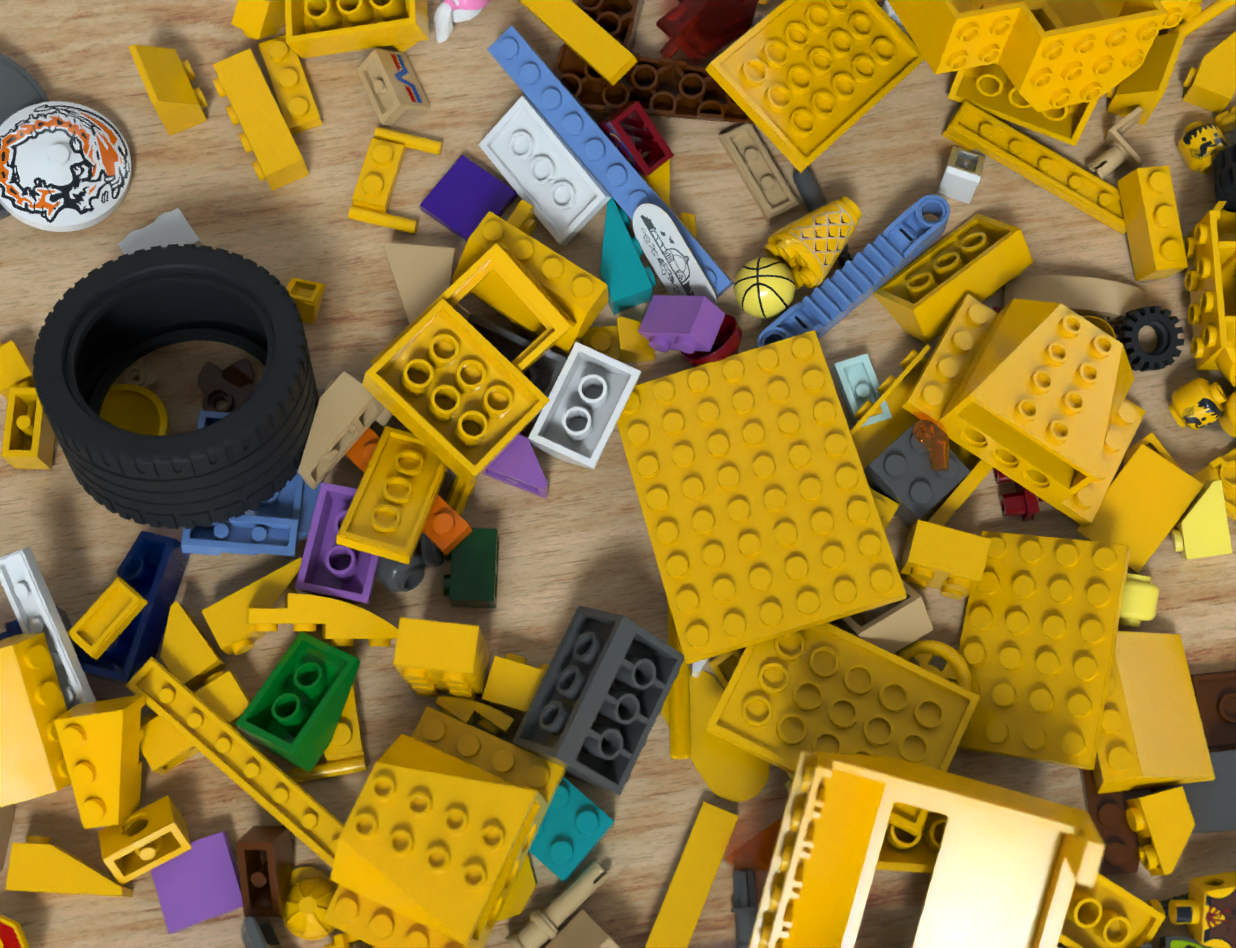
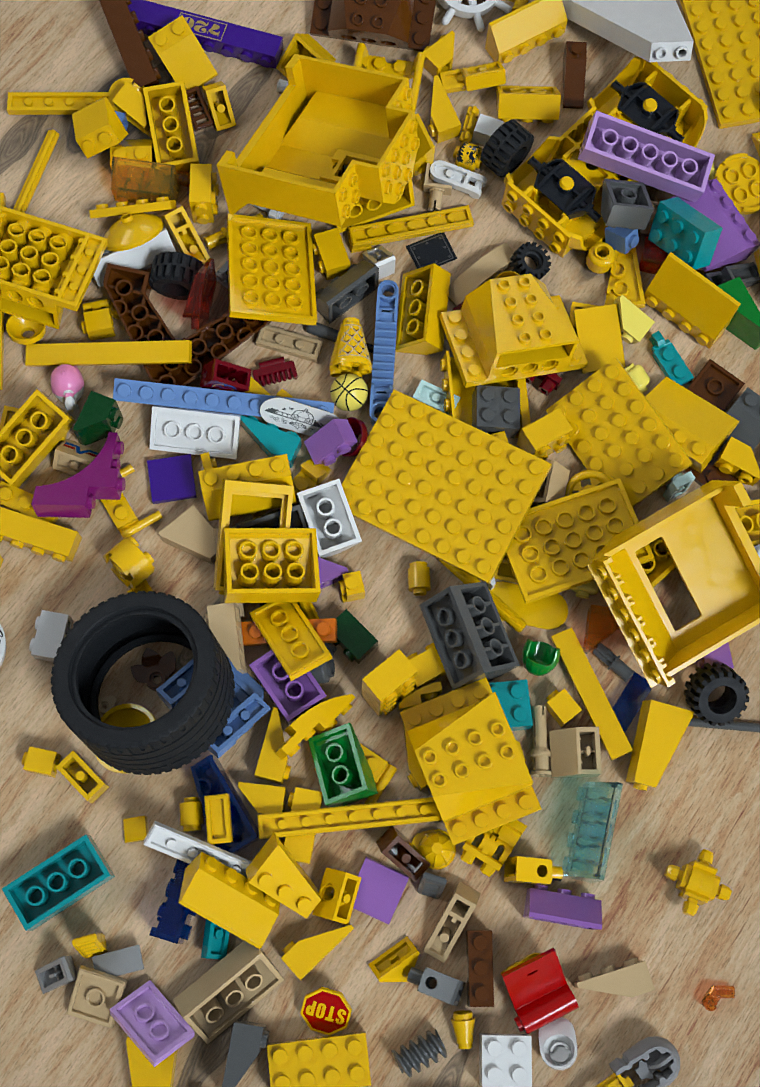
camera: 50 degrees left, 0 degrees up
clear orange arm [913,420,949,471] -> none
yellow brick [1117,165,1188,281] -> none
yellow head [1168,377,1227,431] -> none
none -> magenta arch [31,432,126,518]
none -> dark green slope [73,391,123,446]
none -> yellow brick [103,536,155,590]
none -> yellow slope [123,816,148,843]
none -> yellow brick [179,797,204,832]
none -> dark red piece [252,356,298,387]
none -> yellow brick [312,227,351,280]
none -> dark grey slope [316,260,379,324]
none -> yellow brick [338,571,365,603]
none -> black sticker [406,232,457,269]
none -> yellow brick [407,561,431,596]
none -> white plate [429,160,487,199]
none -> green hair [522,639,560,676]
none -> yellow brick [544,688,582,727]
none -> teal hinge [649,331,694,386]
none -> light aqua plate [663,471,695,502]

